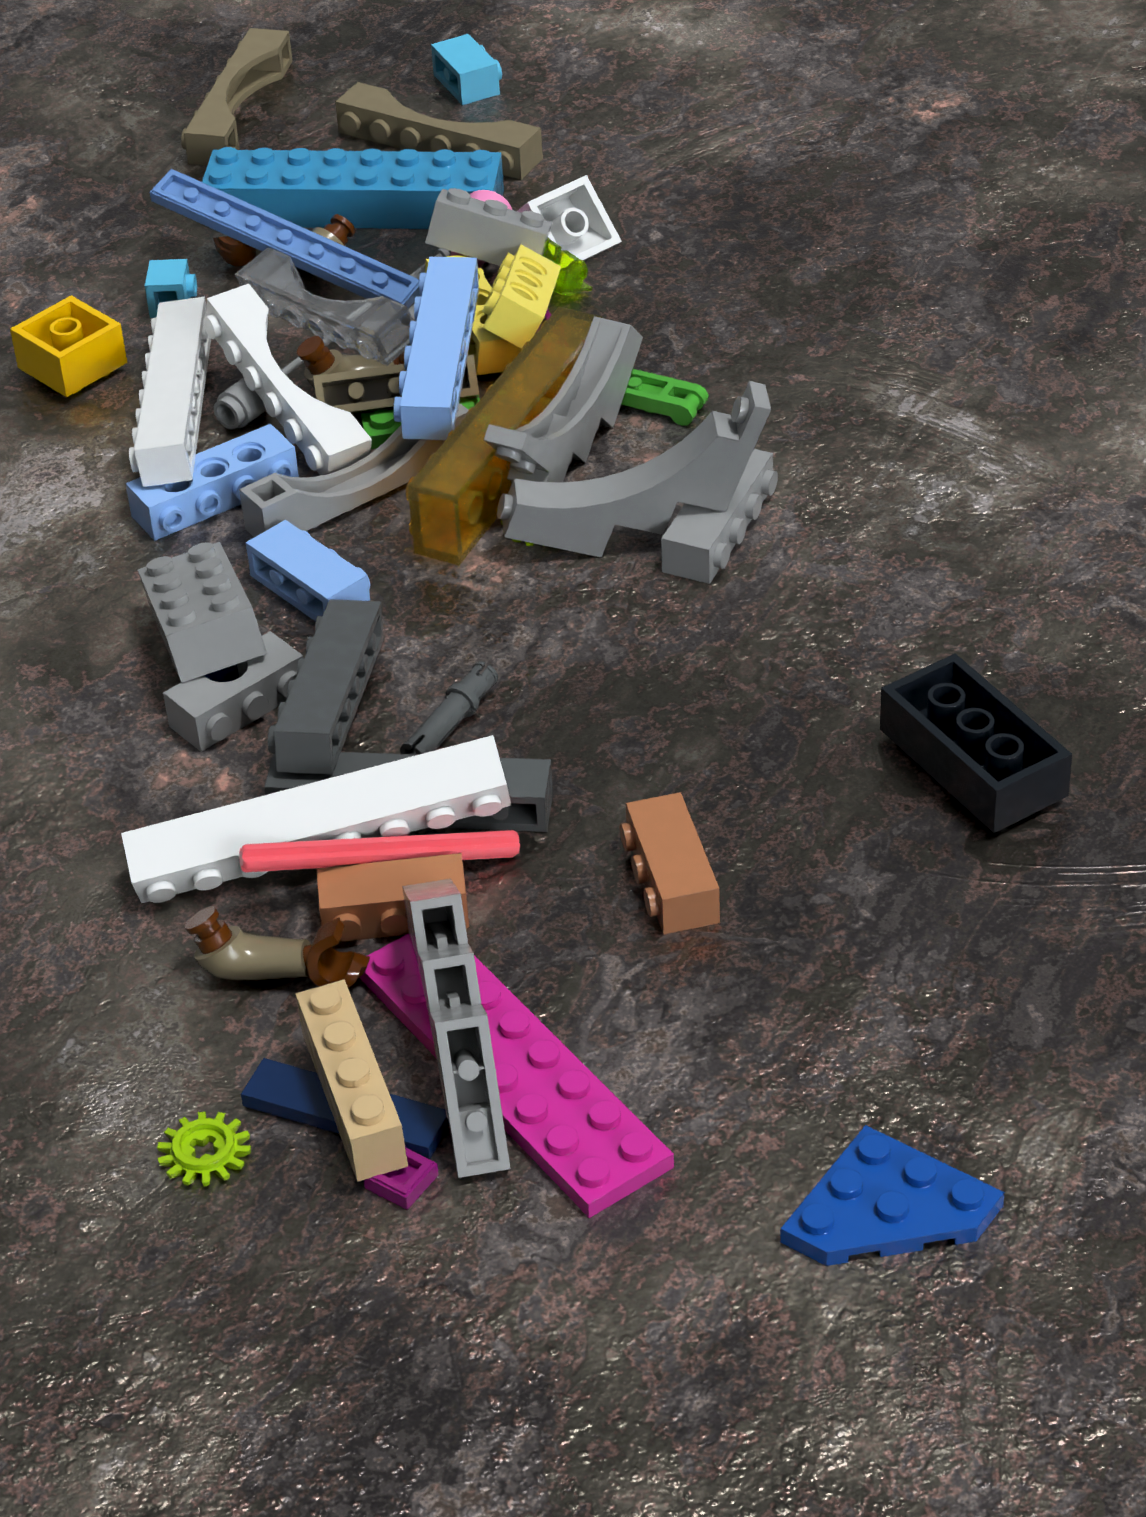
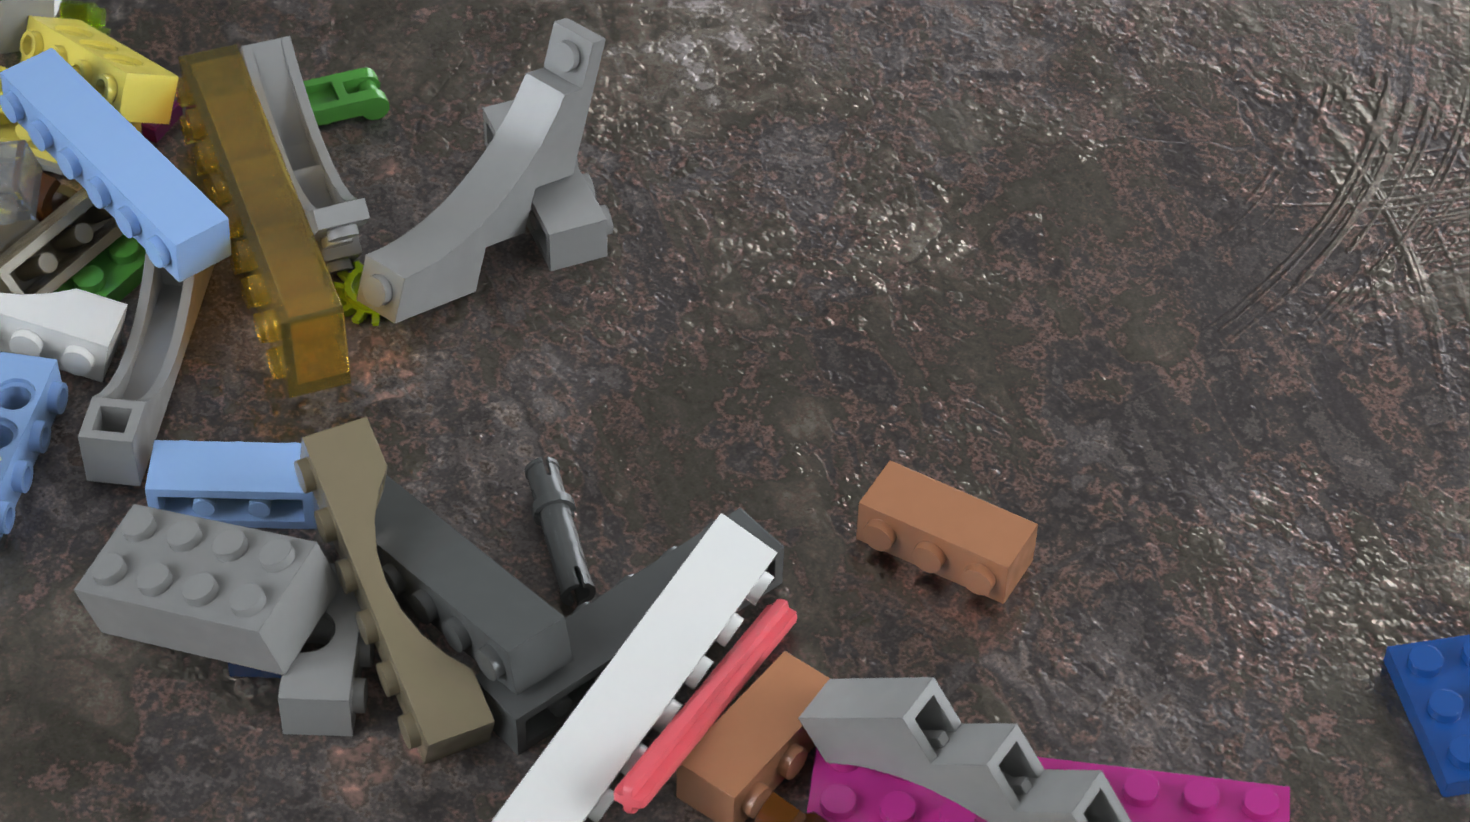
camera: 50 degrees left, 5 degrees up
black brick [880,653,1072,833] -> none
none -> dark tan arch [294,417,495,764]

